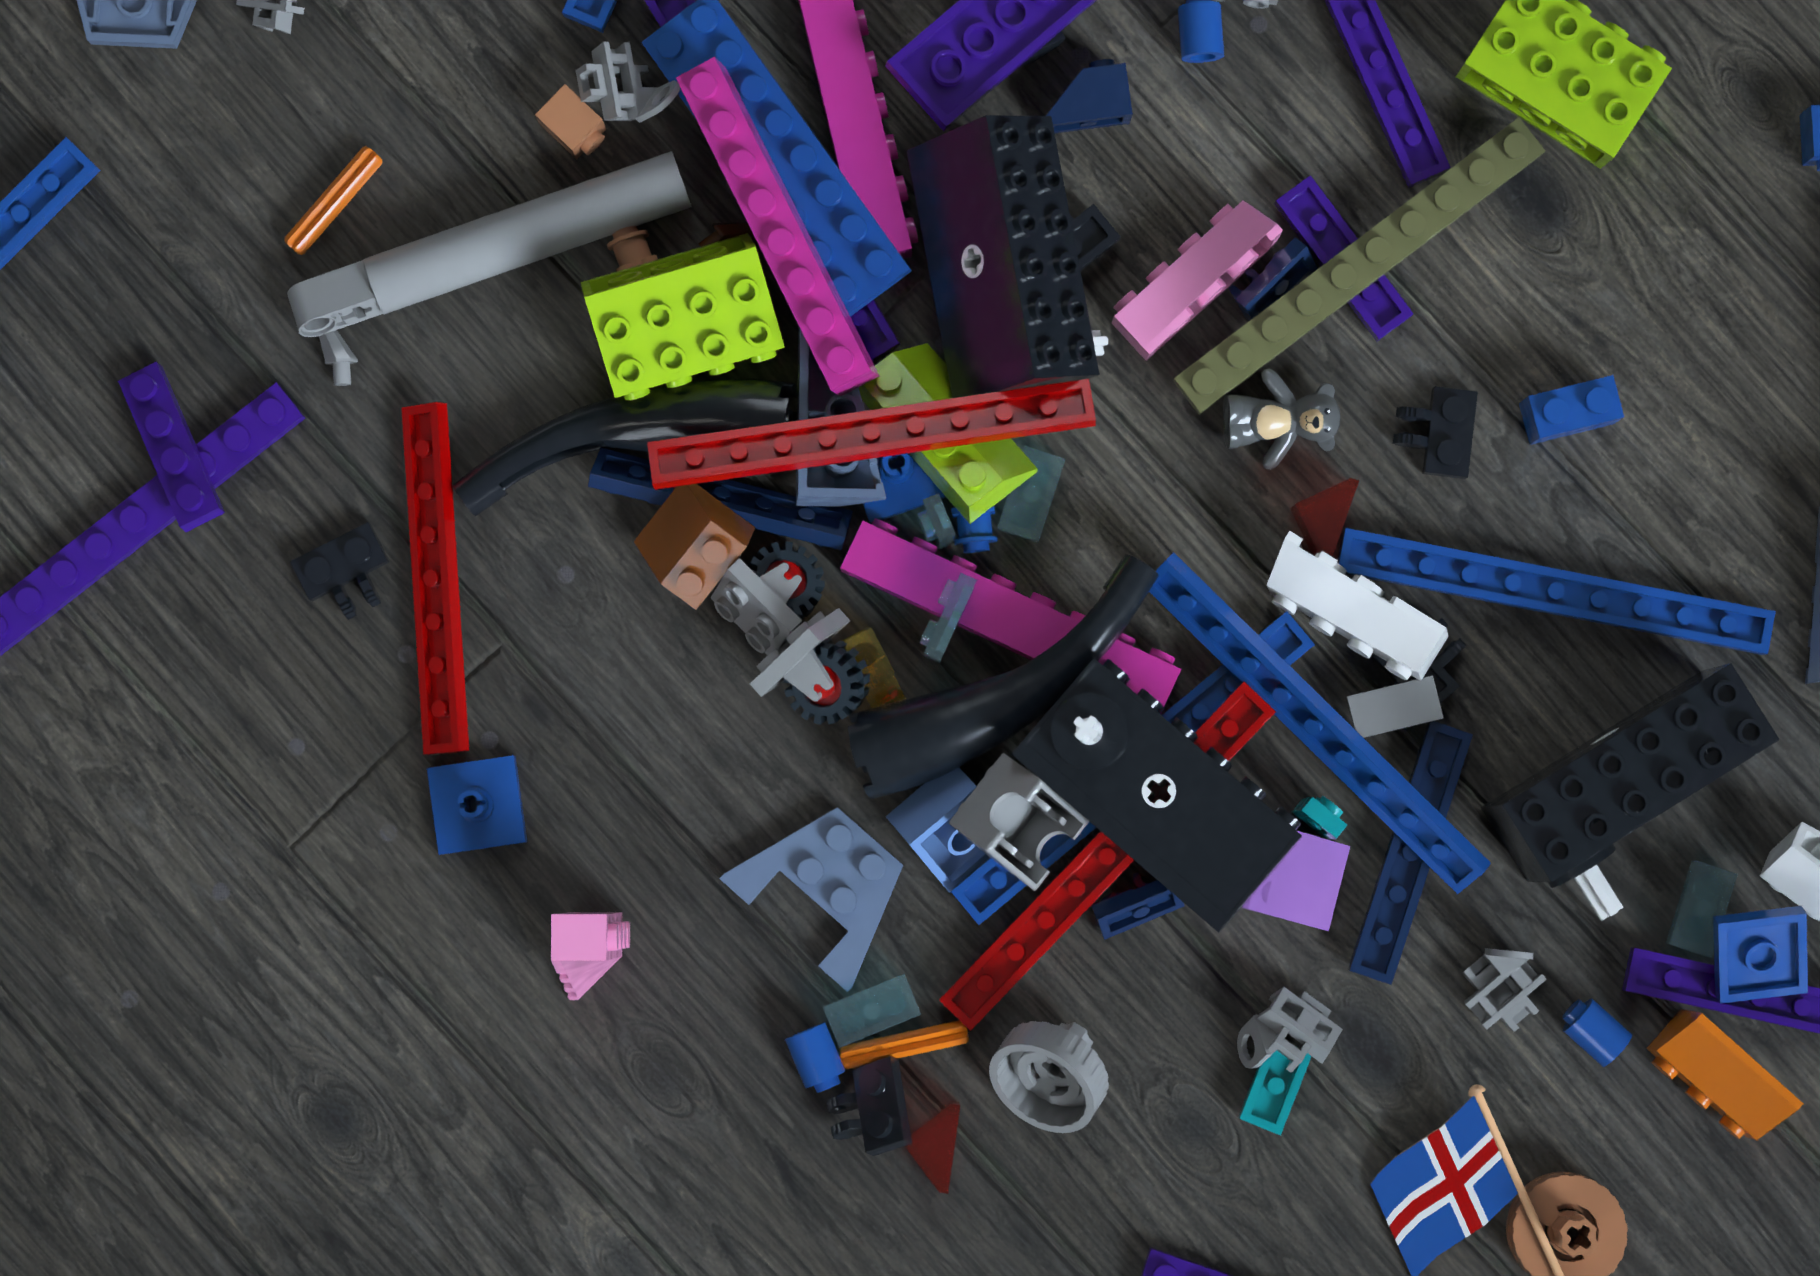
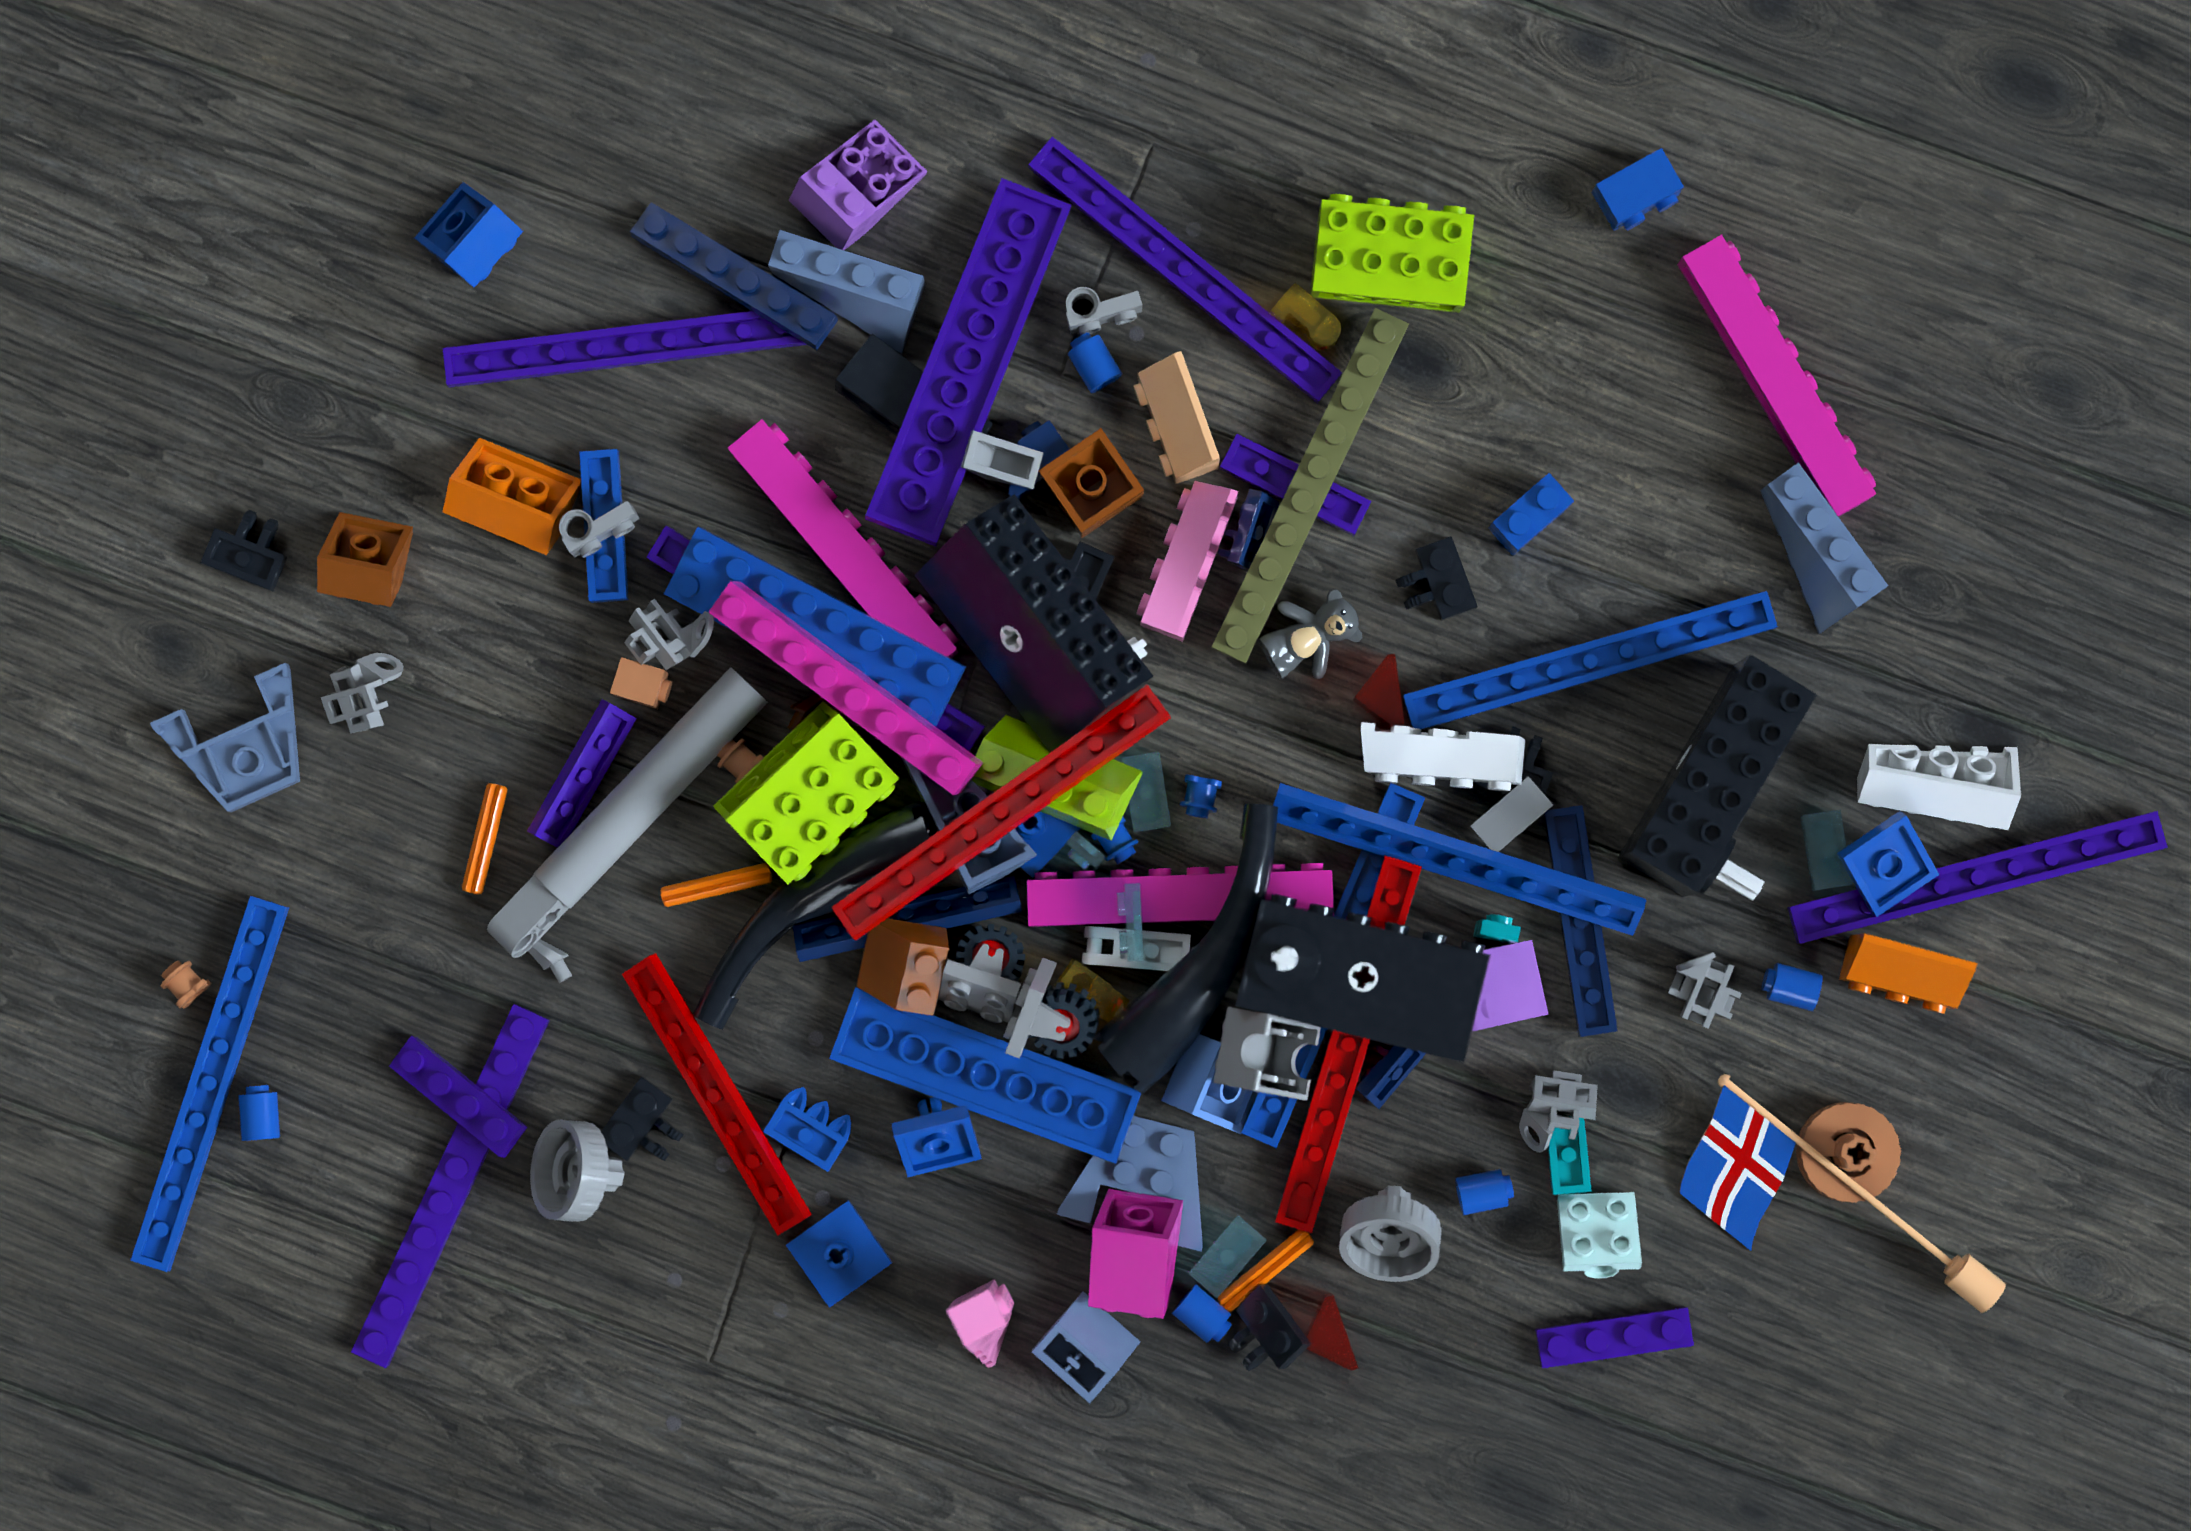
camera: 20 degrees left, 0 degrees up
none -> dark purple plate [527,699,637,848]
none -> light grey piece [530,1120,625,1222]
none -> orange axle [660,863,772,907]
none -> blue plate [763,1087,851,1172]
none -> blue plate [829,987,1142,1164]
none -> blue tile [891,1097,982,1177]
none -> light grey slope [961,430,1043,489]
none -> sand blue slope [1032,1291,1141,1403]
none -> dark orange slope [1038,428,1144,538]
none -> white plate [1082,926,1191,971]
none -> dark pink slope [1088,1189,1183,1318]
none -> light nougat slope [1133,351,1220,484]
none -> blue brick [1179,774,1222,819]
none -> clear yellow leg [1270,282,1341,350]
none -> blue brick [1455,1169,1514,1216]
none -> light aqua plate [1557,1192,1642,1279]

